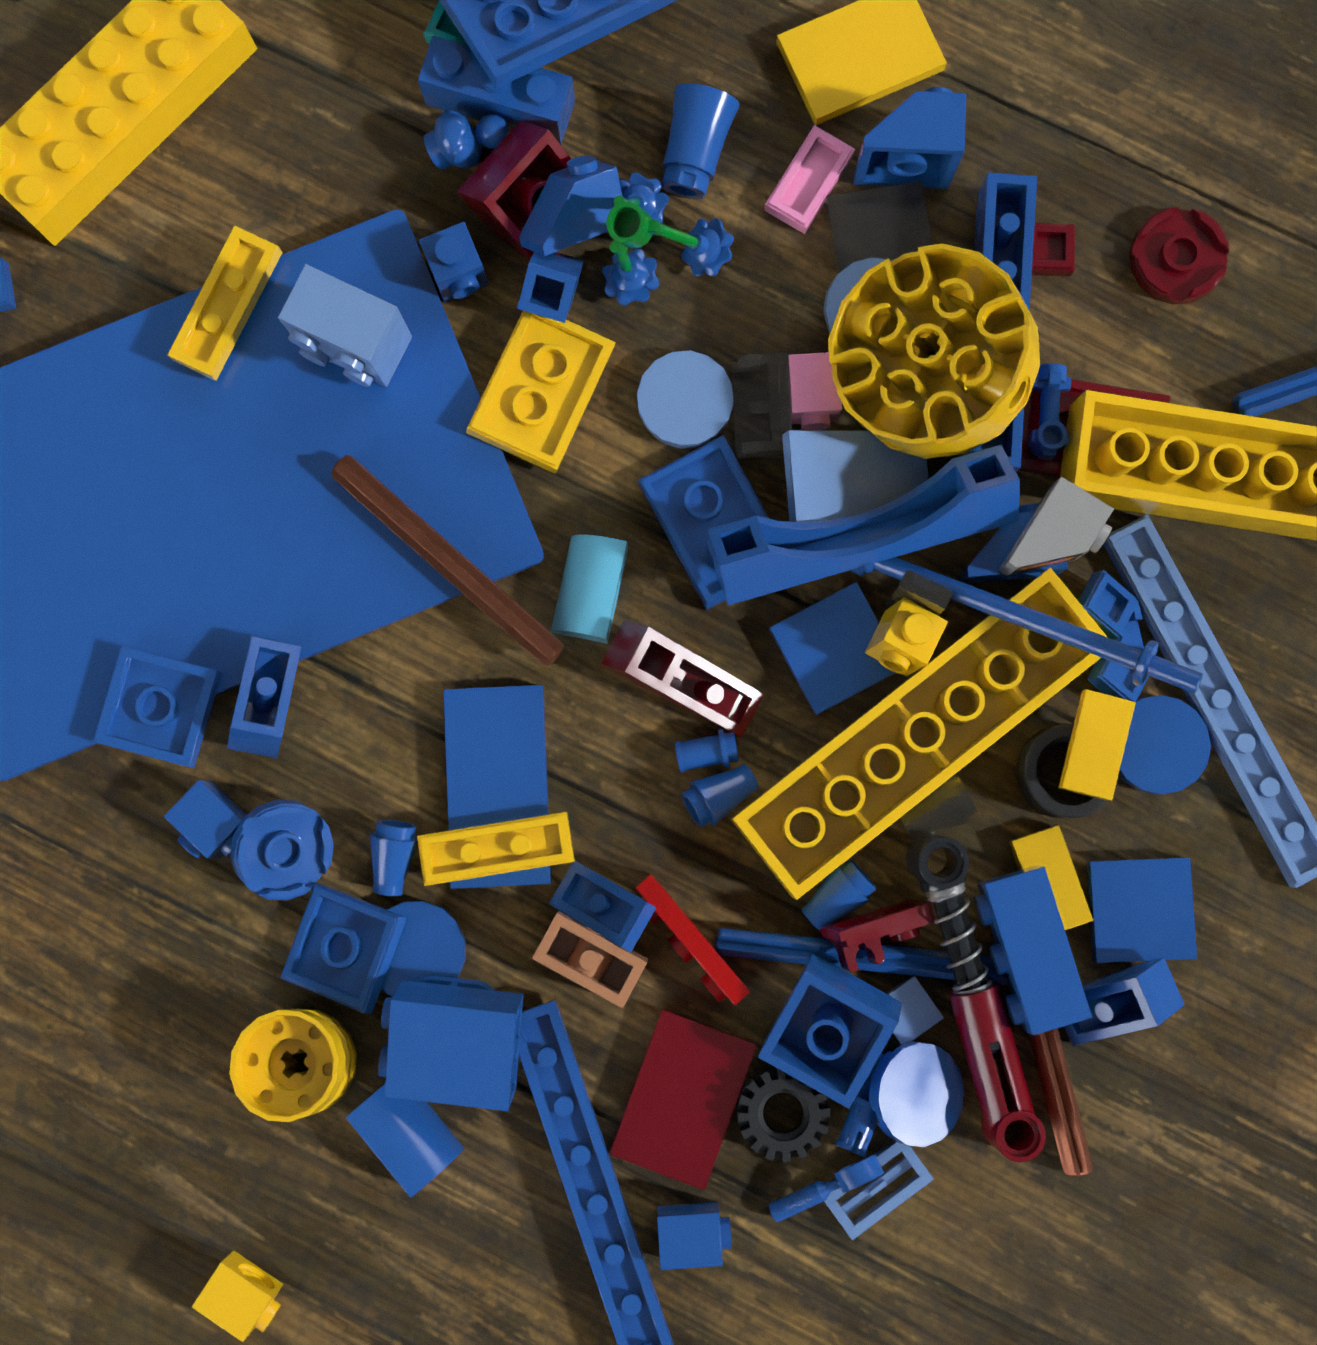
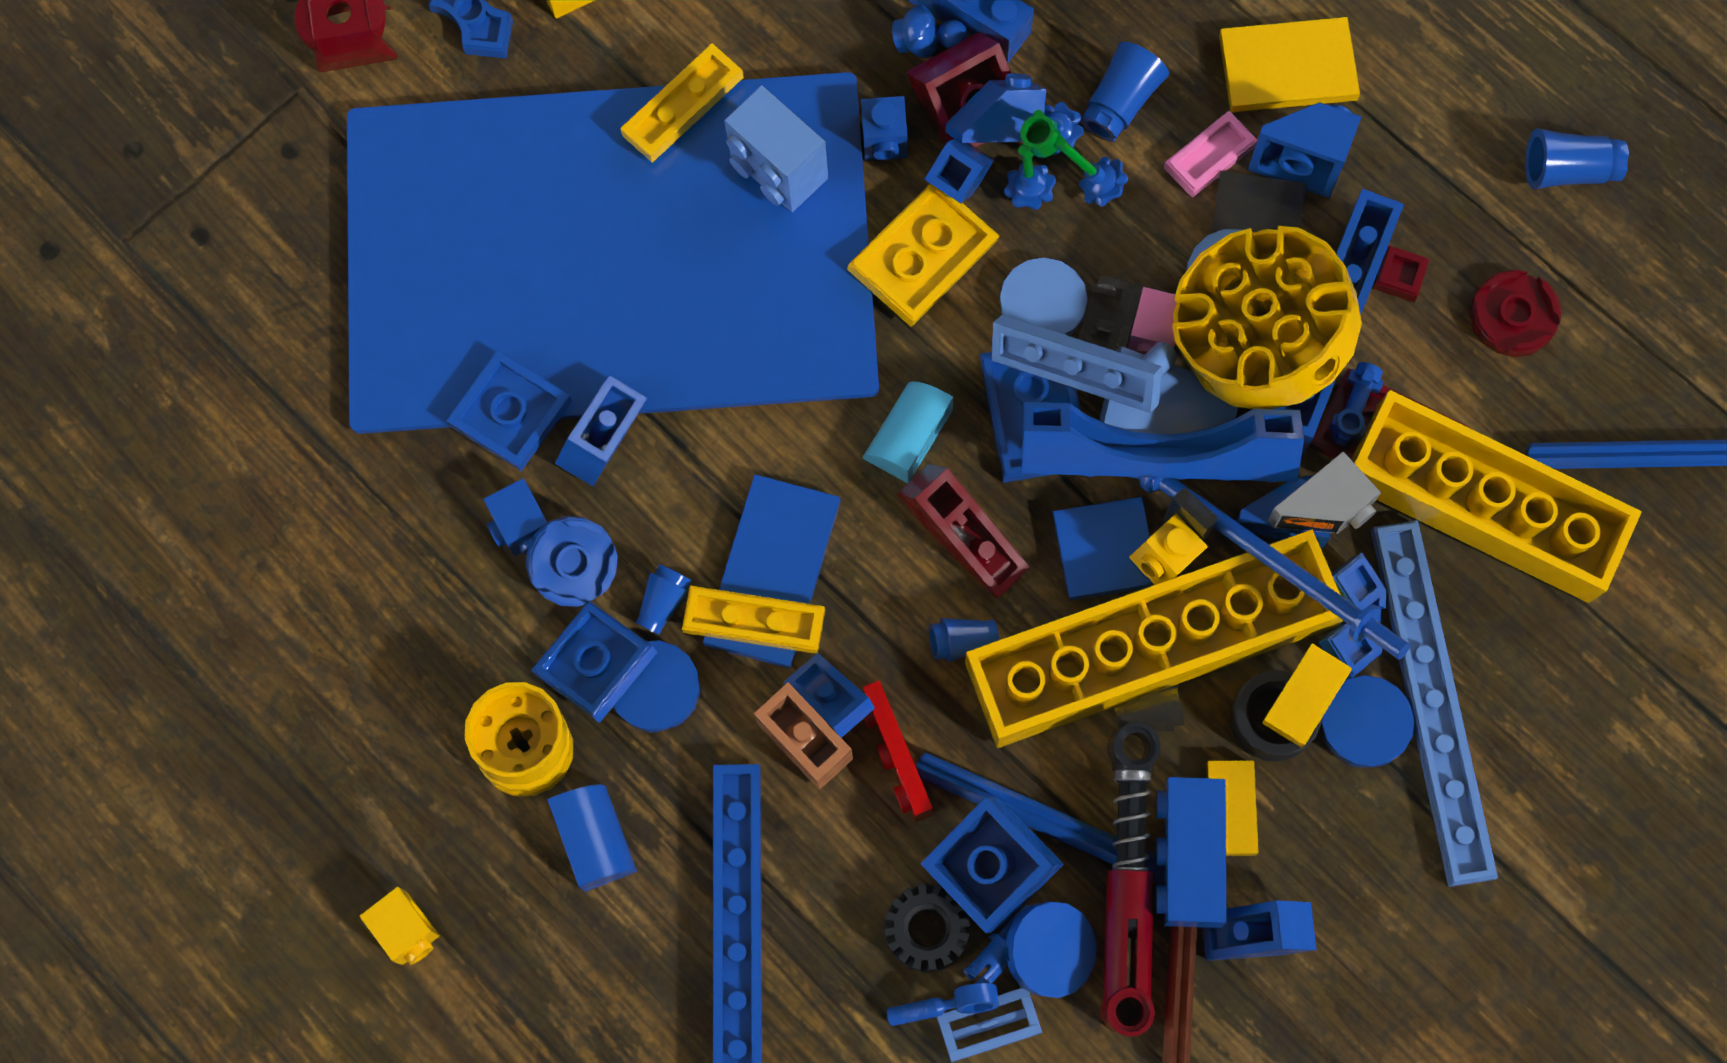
camera: 20 degrees right, 10 degrees down
copper axle [331,455,564,666] -> none
blue brick [378,976,523,1111] -> none
dark red tile [609,1008,757,1191] -> none
blue brick [657,1202,732,1270] -> none
blue pin [675,729,739,773] -> none
blue cone [801,859,877,931] -> none
dark red plate [820,899,935,972] -> none
medium blue tile [886,975,944,1046] -> none
blue tile [1086,858,1197,963] -> none
none -> medium blue piece [992,315,1177,413]
none -> blue plant [1525,128,1629,190]

